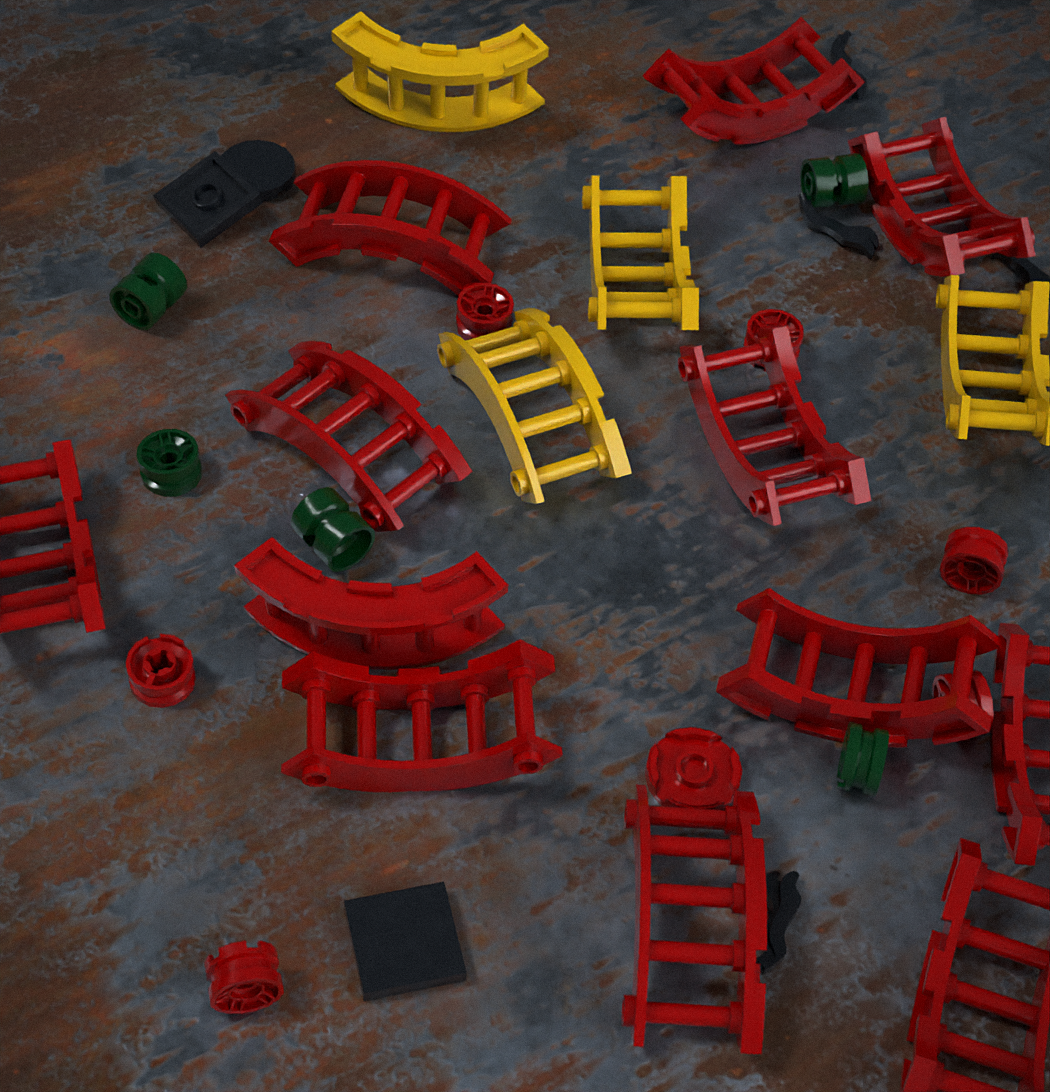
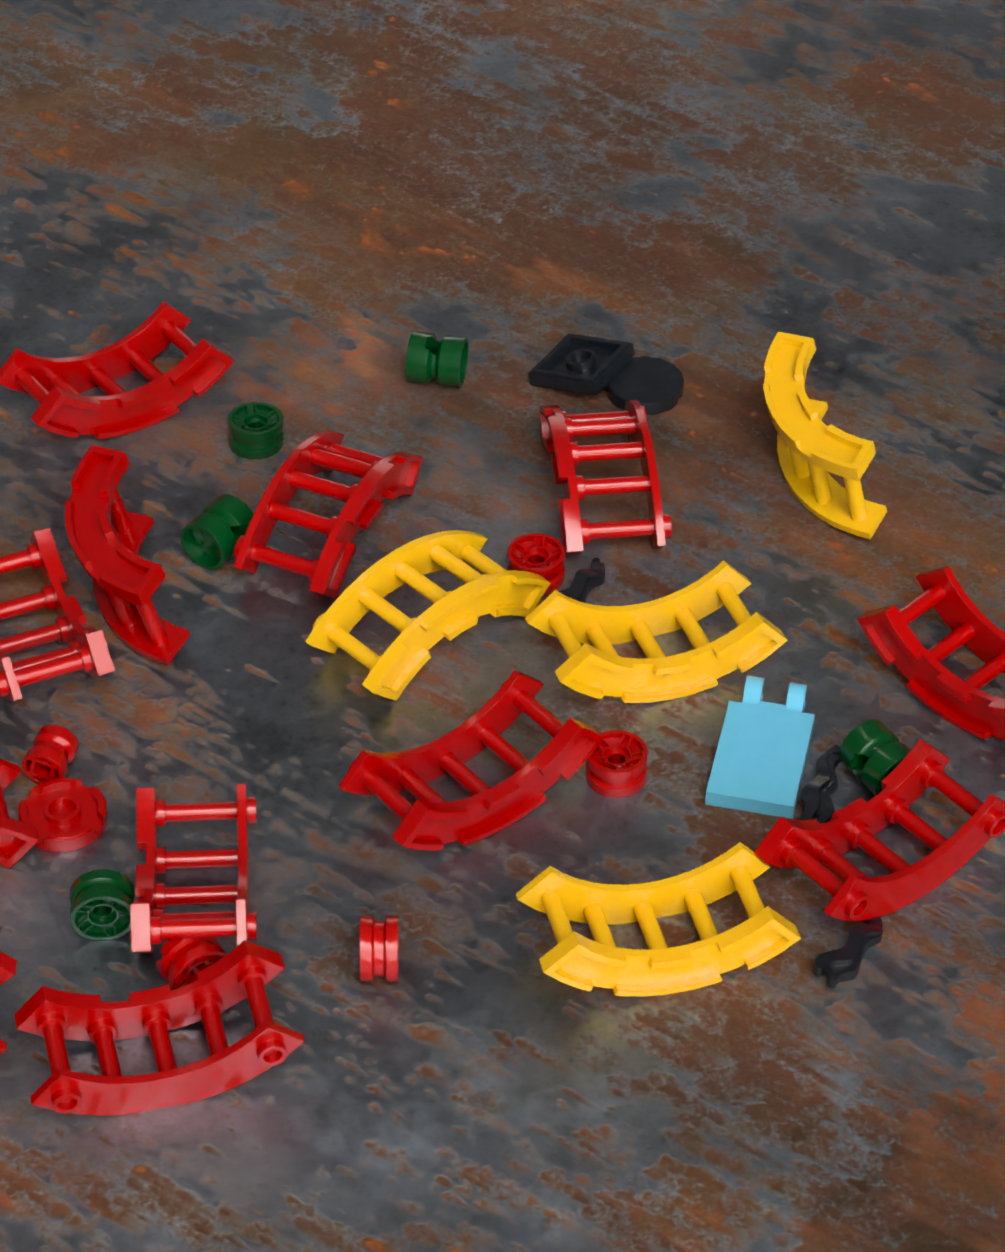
camera: 75 degrees right, 10 degrees down
red wheel [125,633,196,708] -> none
none -> red wheel [22,724,79,784]
none -> black hair [543,558,605,603]
none -> medium azure tile [705,675,815,819]

